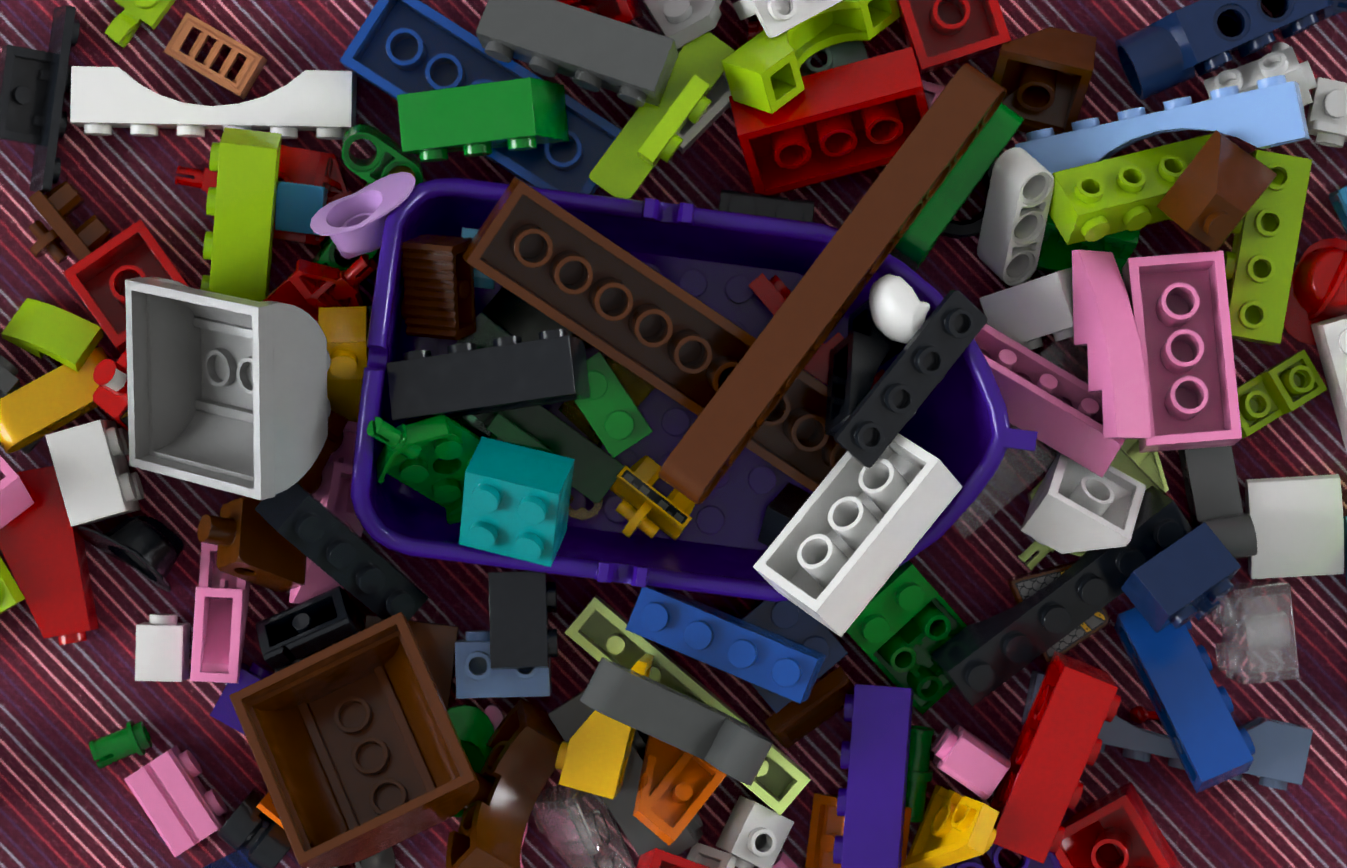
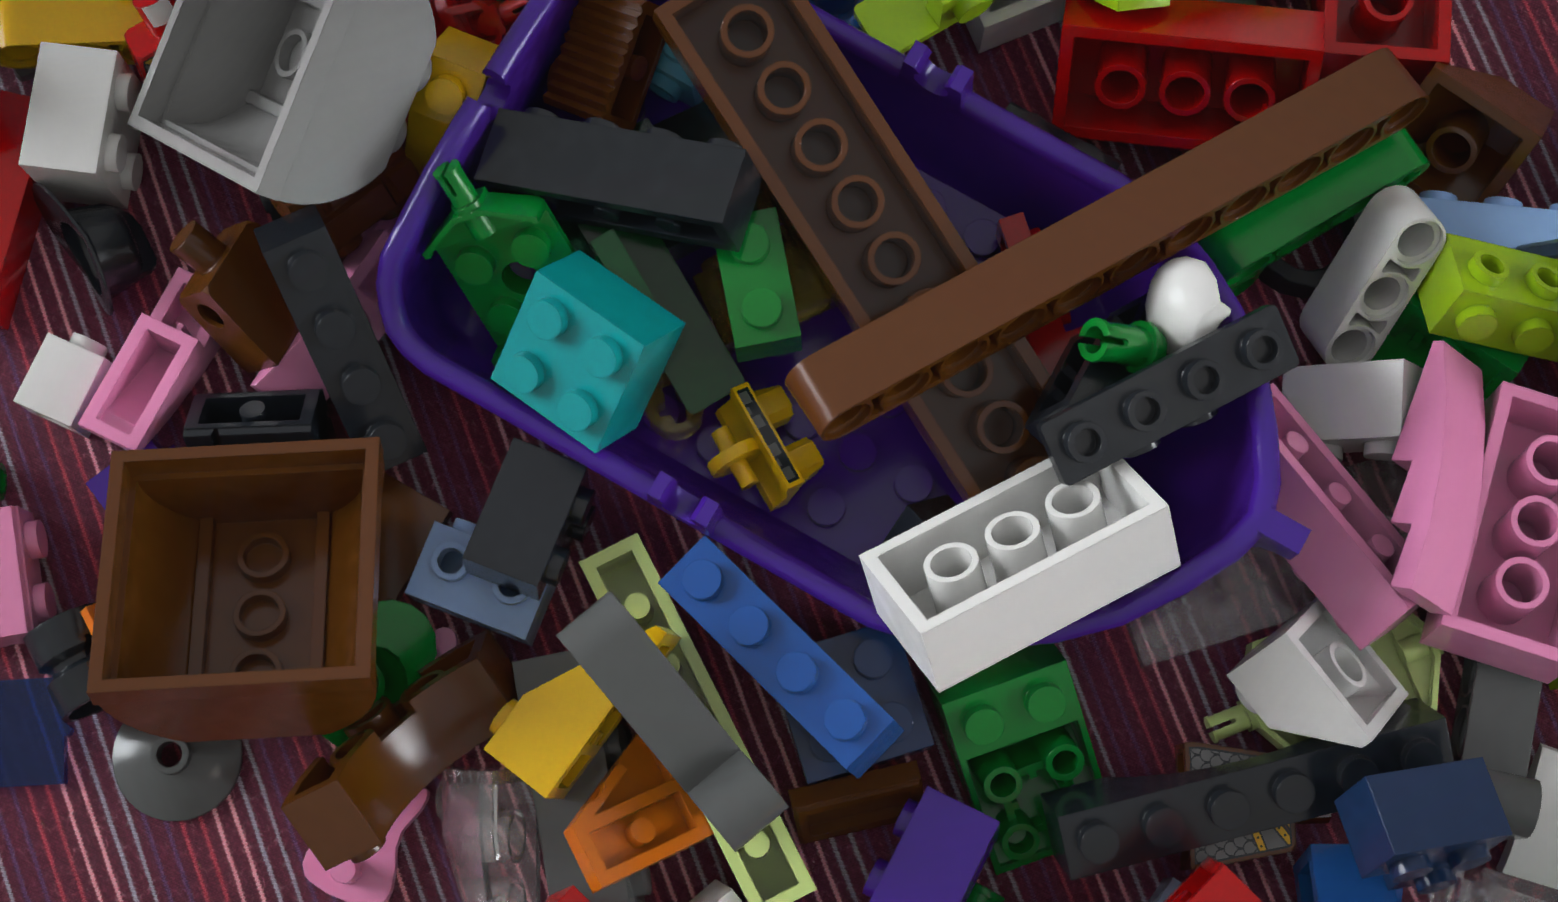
camera: 30 degrees right, 10 degrees down
none -> green pin [1078,317,1167,373]

